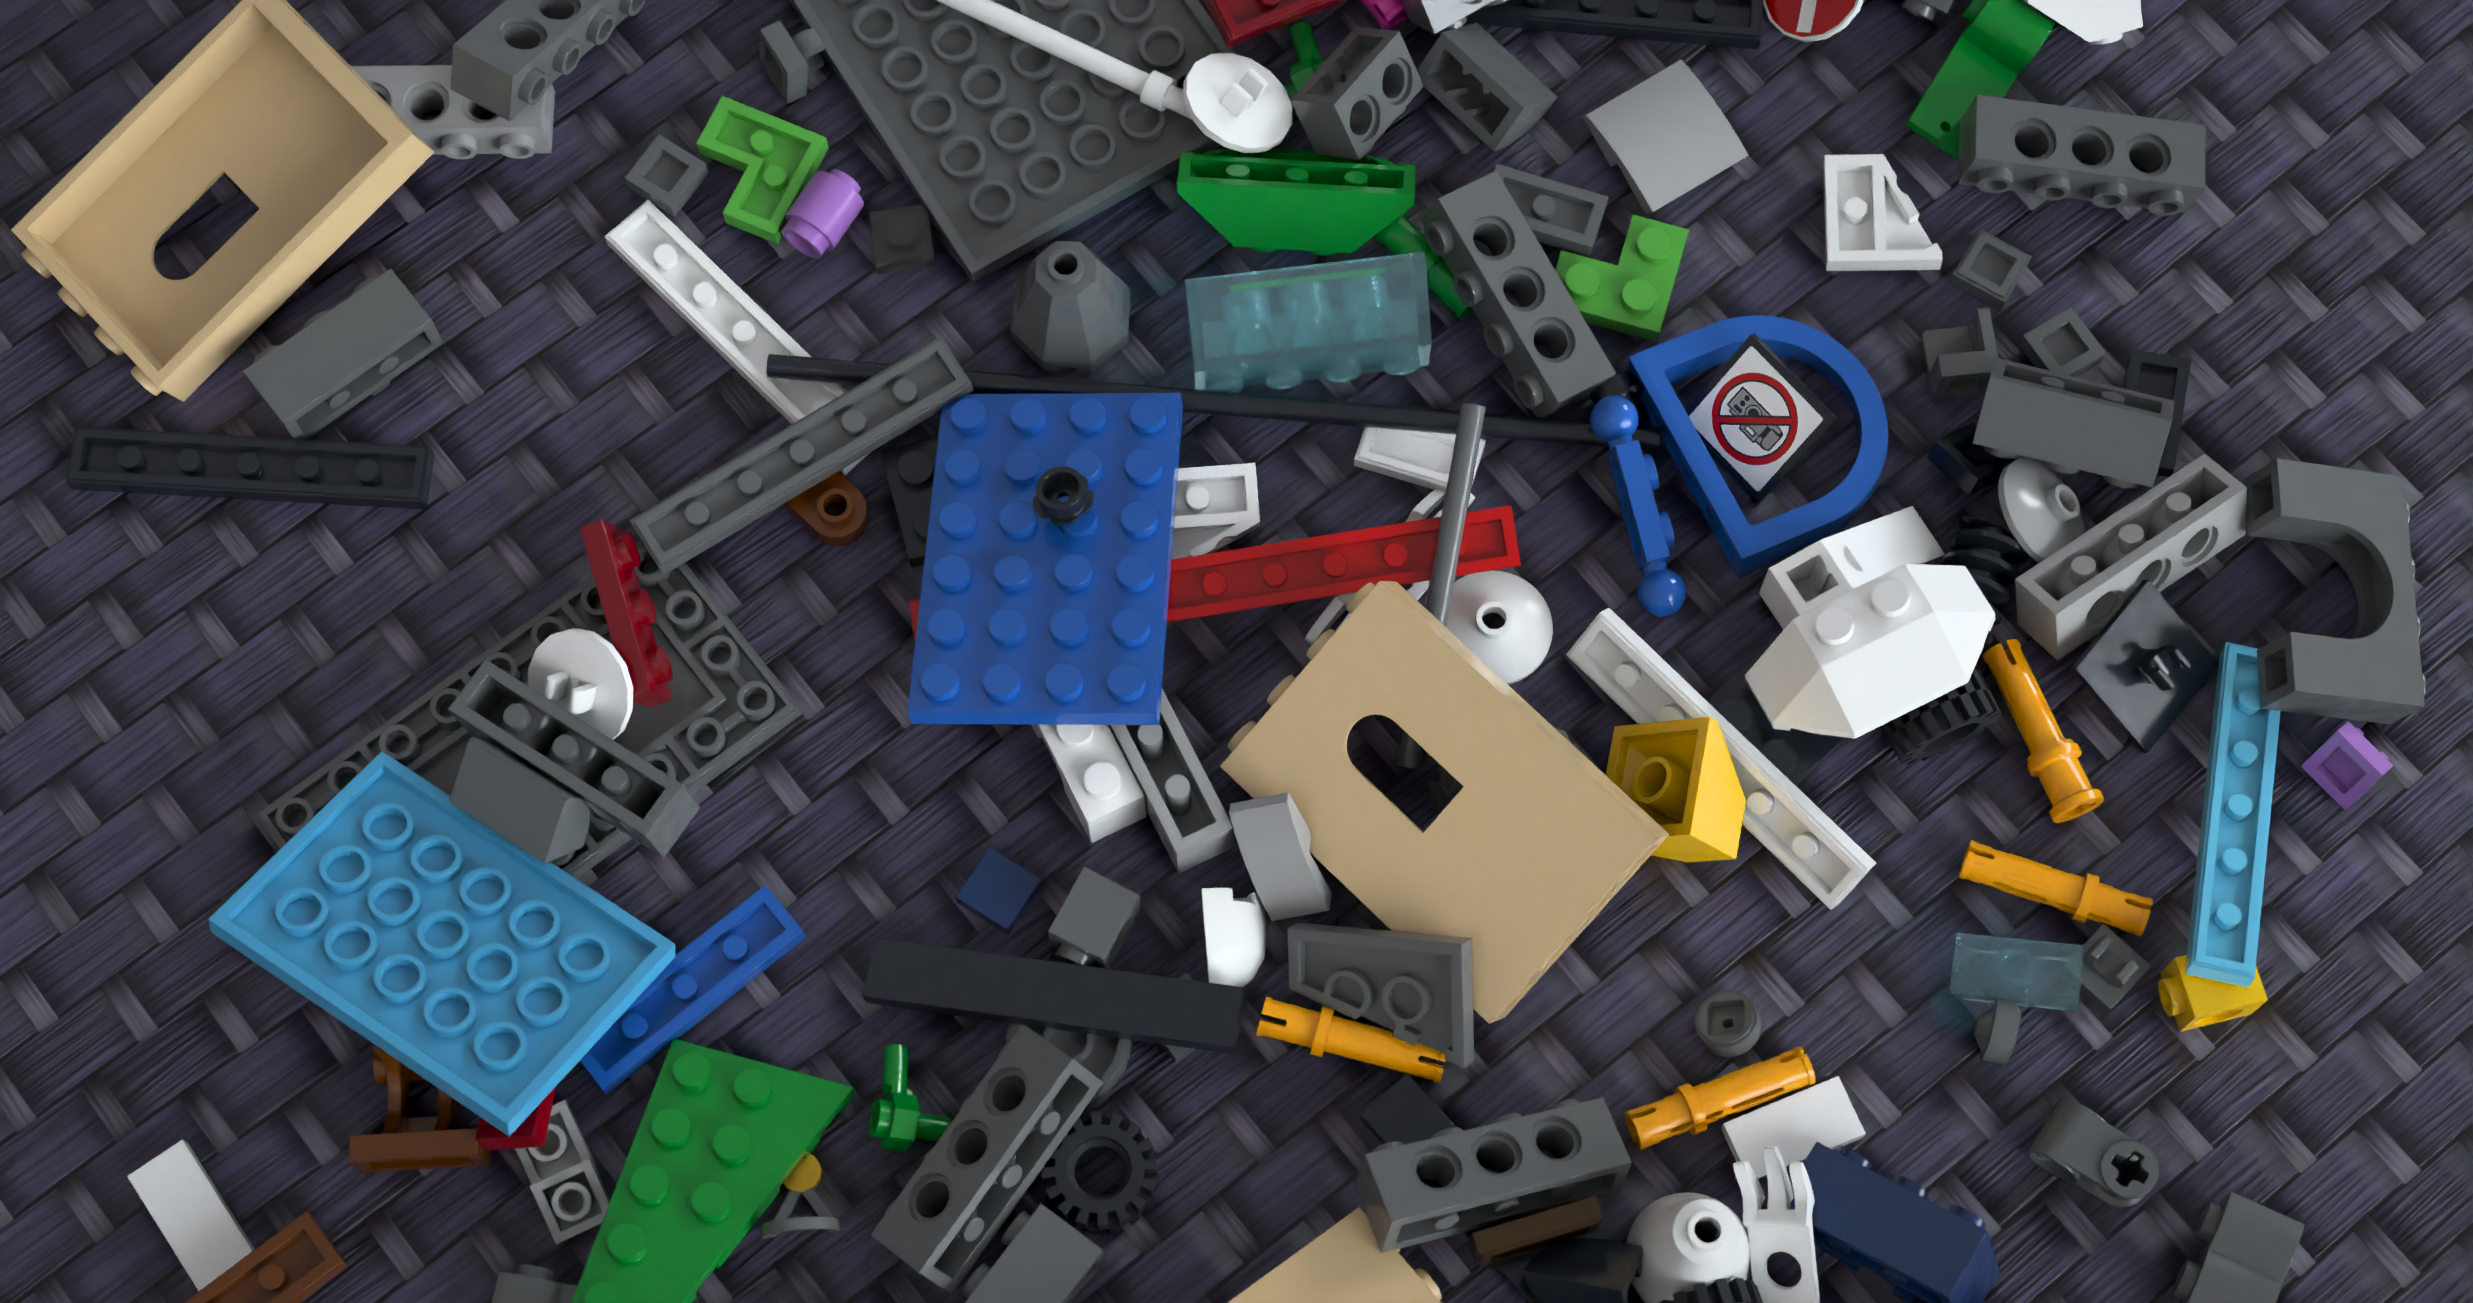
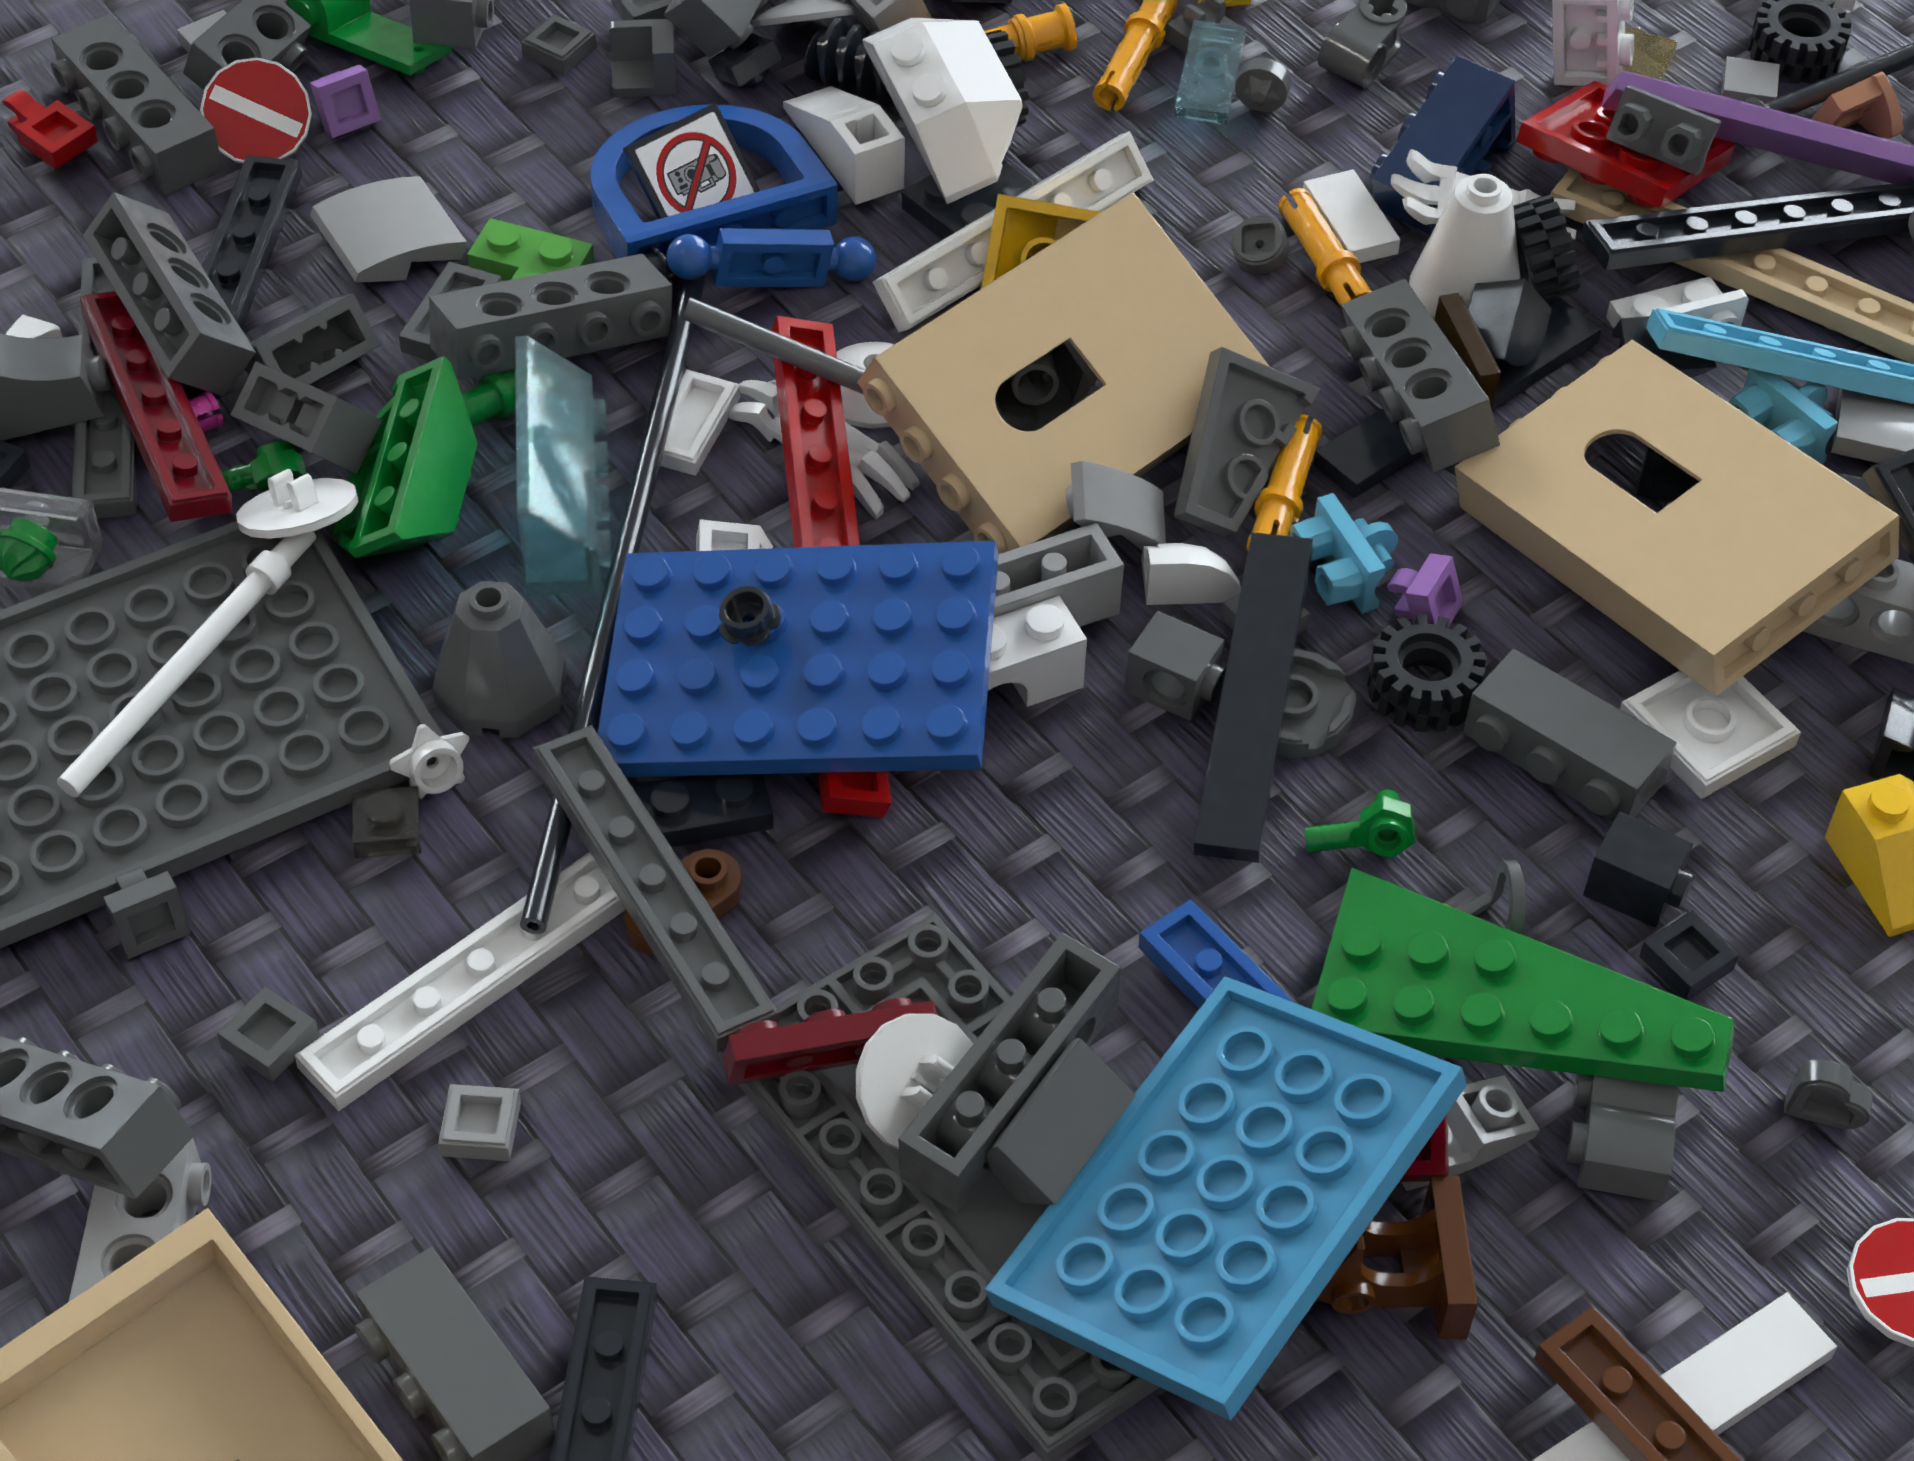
camera: 90 degrees left, 20 degrees down
bright green plate [696,96,829,244] -> none
medium lavender brick [781,169,864,259] -> none
dark grey brick [871,1024,1104,1294] -> none
dark blue tile [955,847,1043,935] -> none
white wing [1823,154,1942,271] -> none
none -> medium lavender tile [310,65,381,138]
none -> white plate [389,724,469,800]
none -> light grey tile [438,1084,521,1161]
none -> medium azure hips [1290,493,1398,614]
none -> medium lavender tile [1387,553,1464,628]

